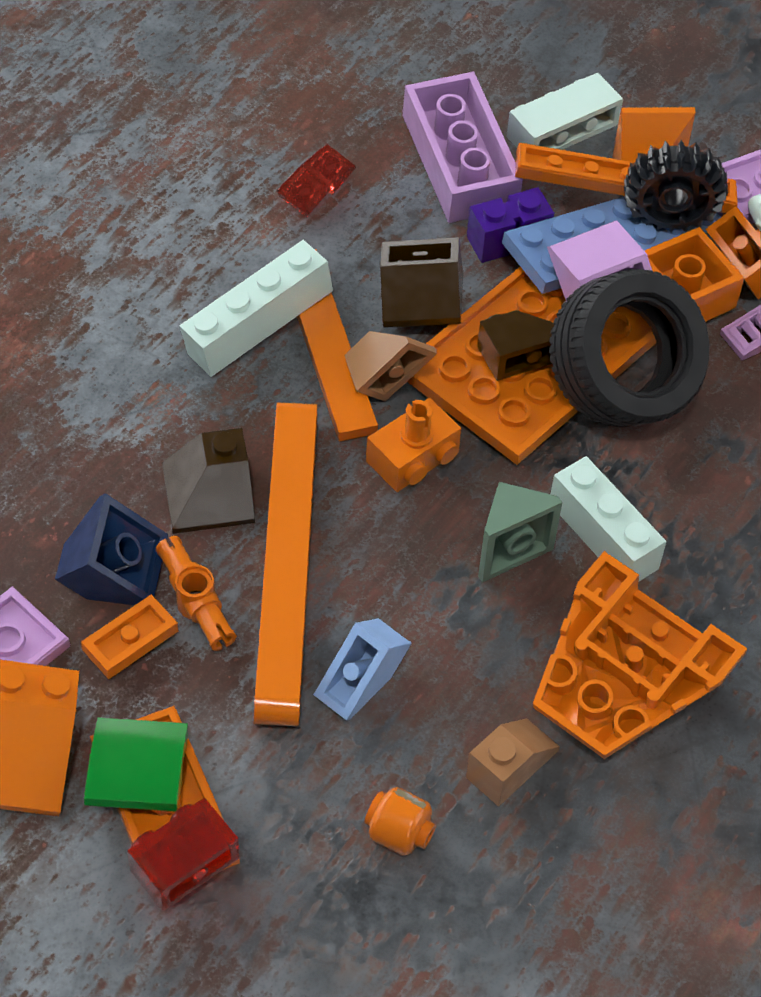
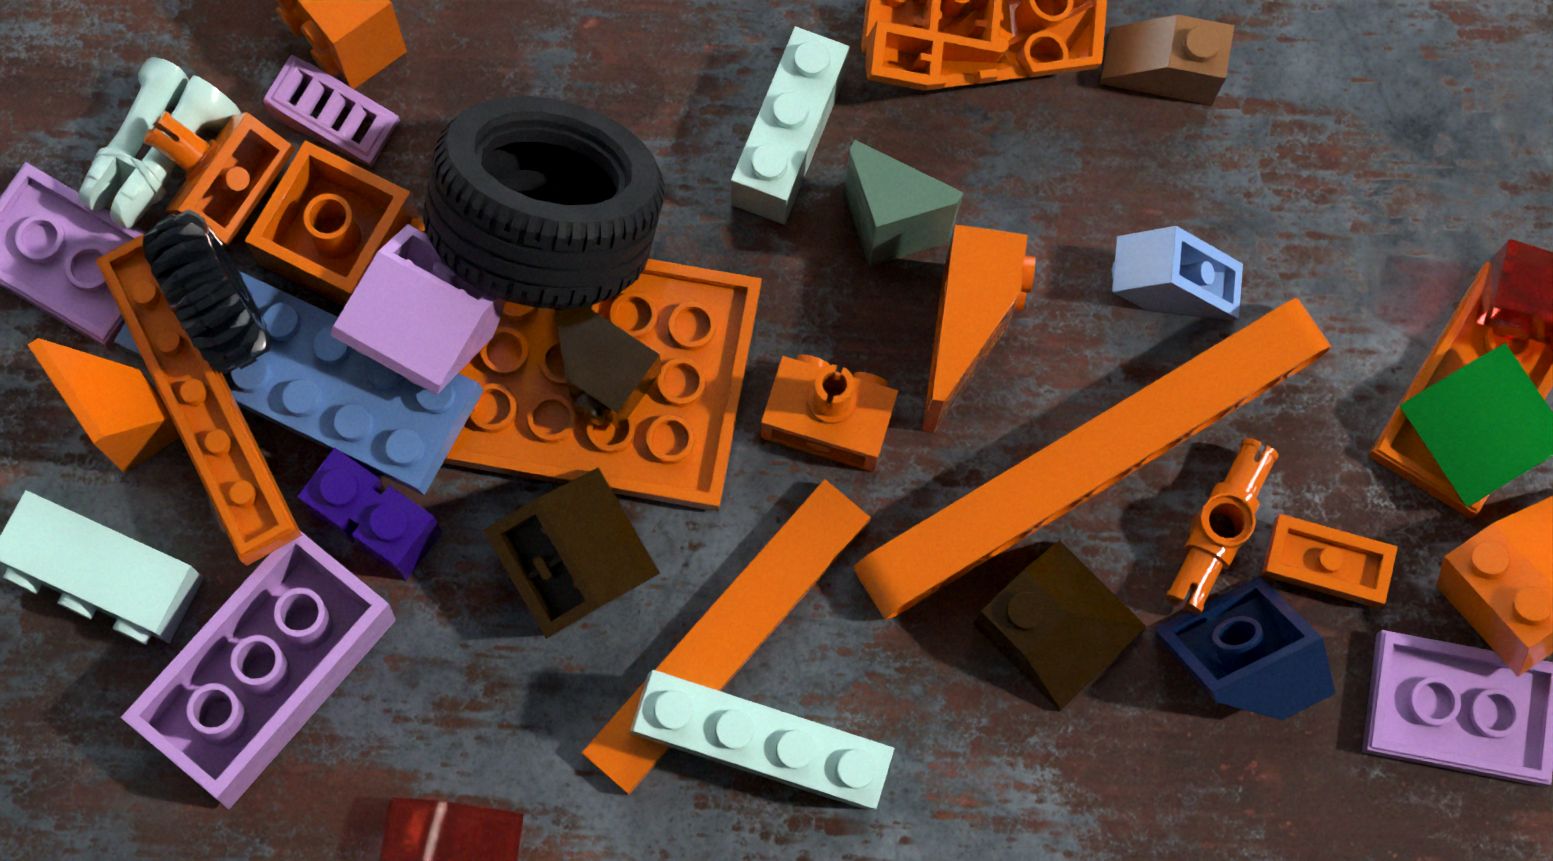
camera: 125 degrees left, 20 degrees up
medium nougat slope [344,331,437,401] -> none
orange head [364,787,436,856] -> none
none -> orange slope [922,224,1036,433]

